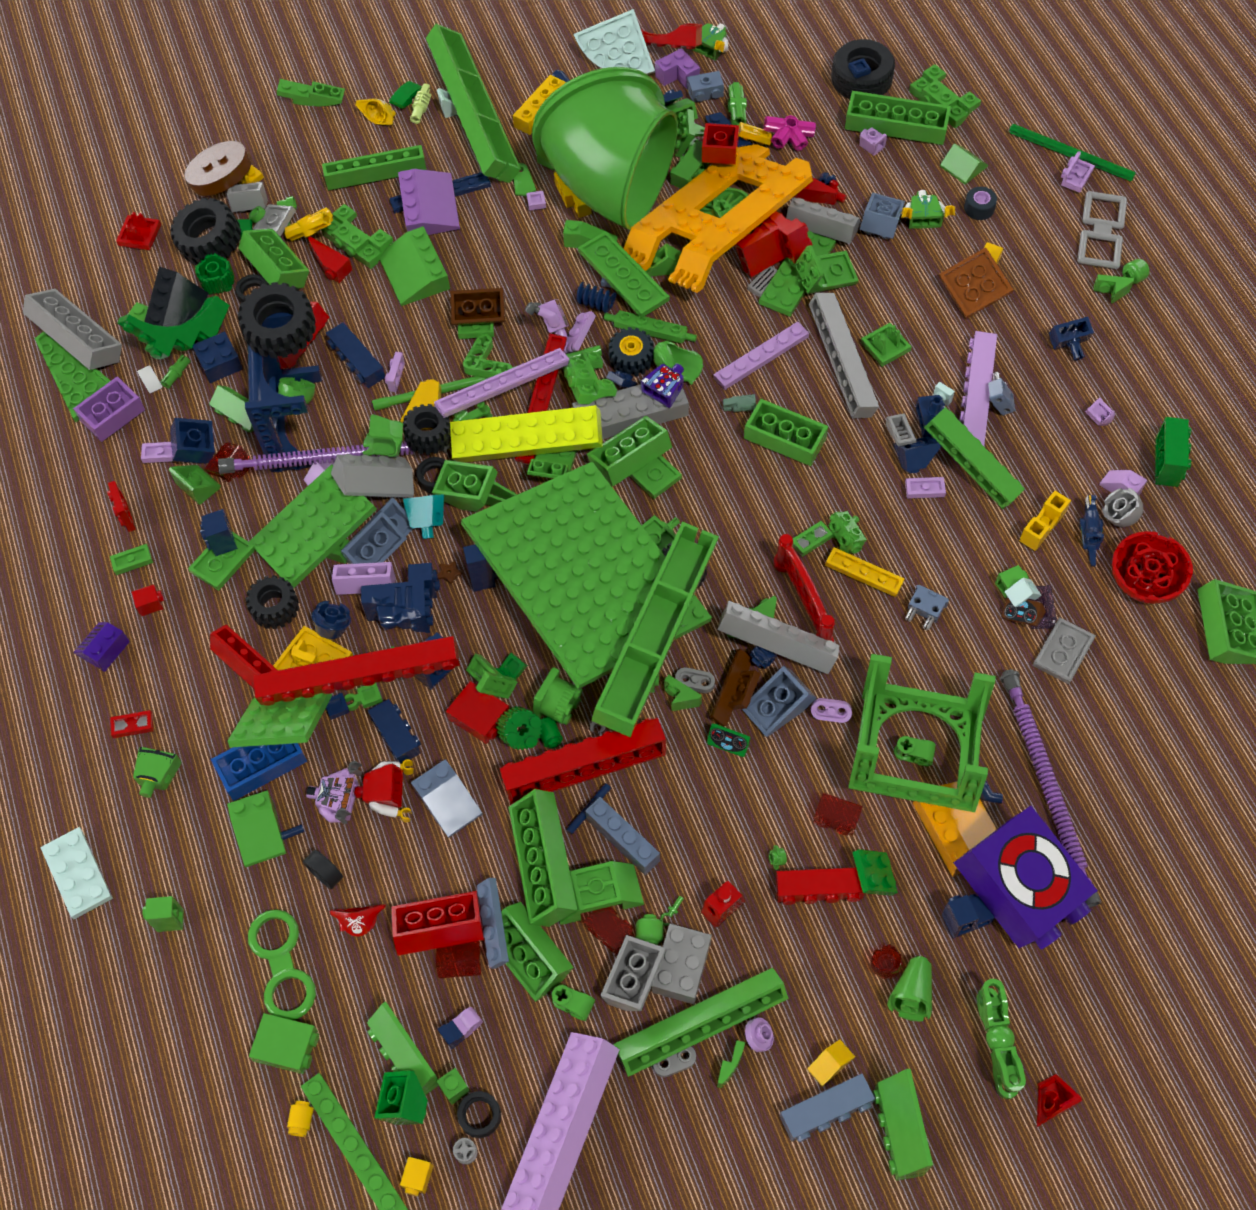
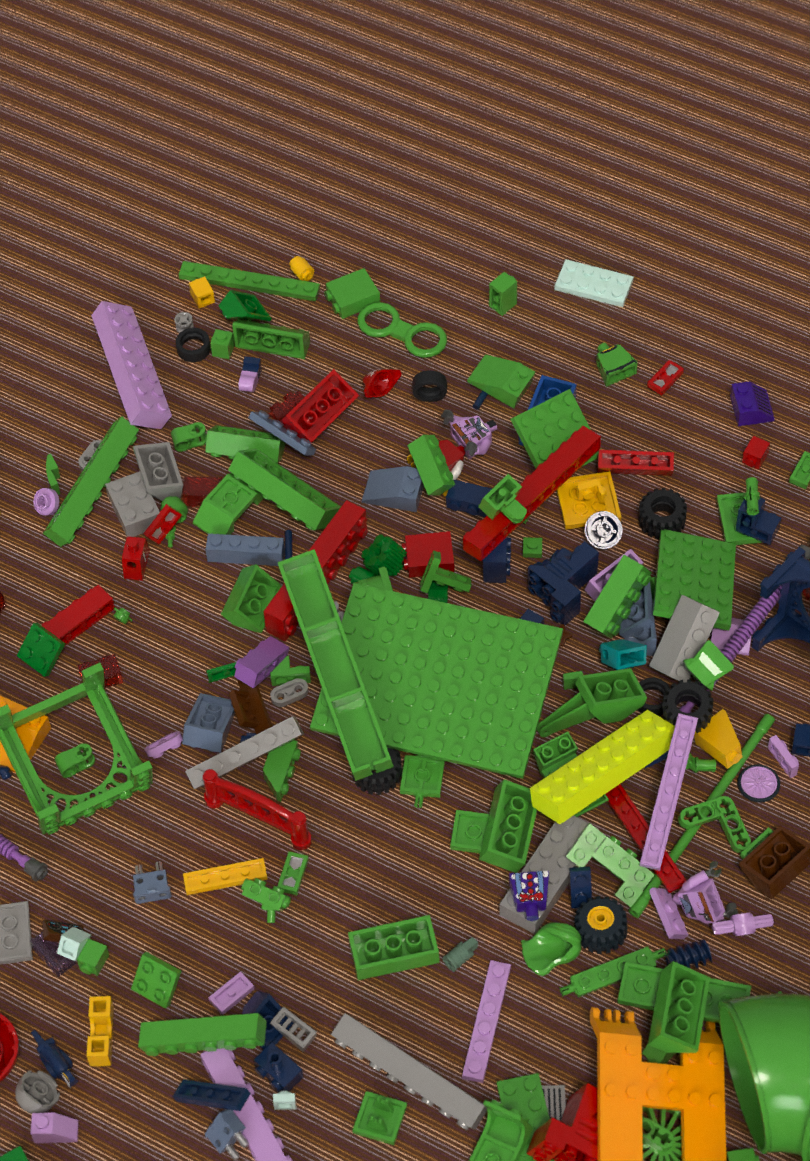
camera: 140 degrees right, 5 degrees down
none -> bright green plate [131,951,181,1009]
none -> red piece [143,504,182,544]
none -> dark blue plate [172,1079,251,1111]
none -> bright green slope [221,564,282,633]
none -> medium lavender brick [234,636,289,688]
none -> bright green brick [407,435,455,495]
none -> bright green brick [478,474,527,524]
none -> bright green brick [583,555,652,639]
none -> bright green slope [648,961,710,1053]
none -> lavender axle [712,913,774,936]
none -> lavender wheel [738,764,780,802]
none -> bright green pin [744,477,760,515]

